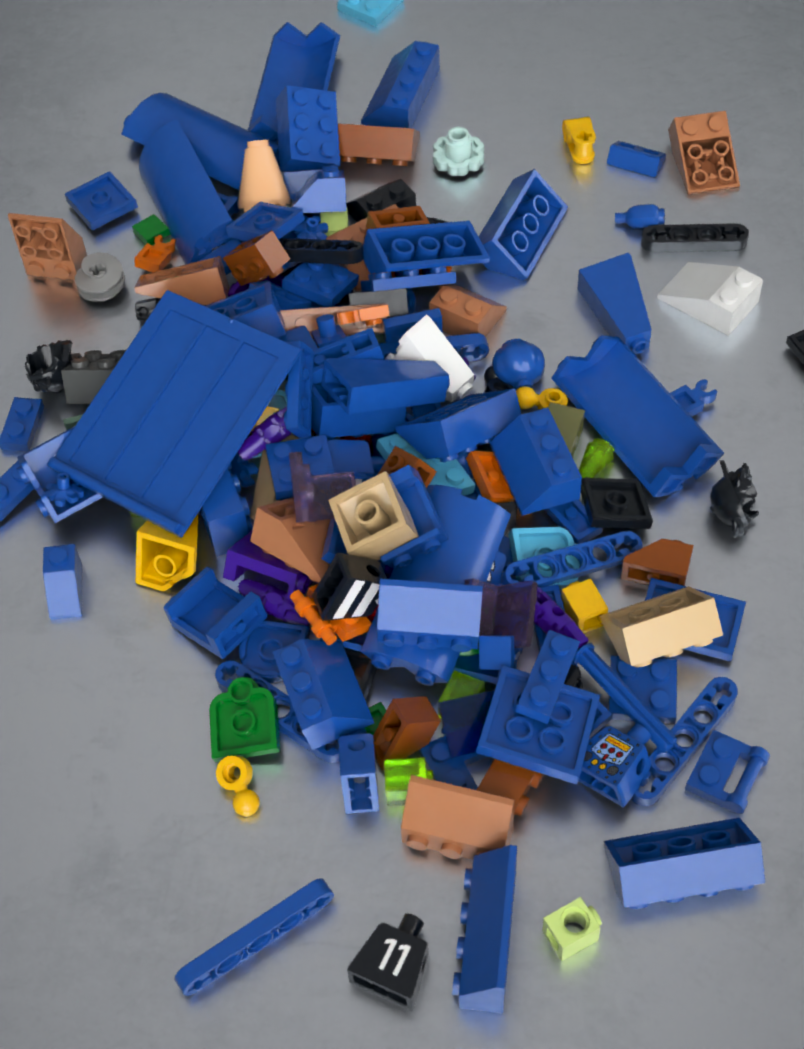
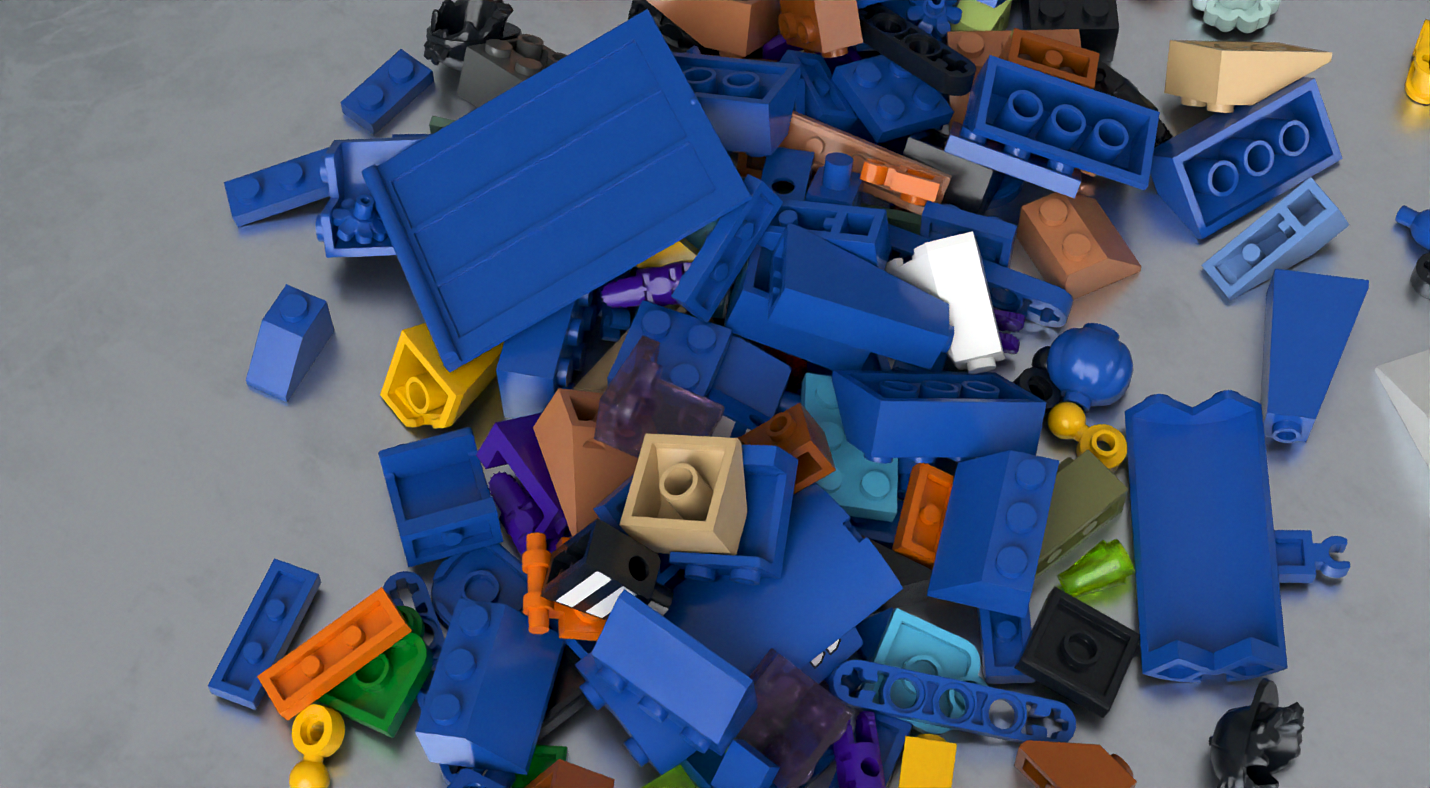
camera: 30 degrees right, 5 degrees up
none -> blue plate [208,558,322,710]
none -> orange plate [257,587,412,721]
none -> tan slope [1164,40,1332,113]
none -> medium blue slope [1201,176,1350,300]

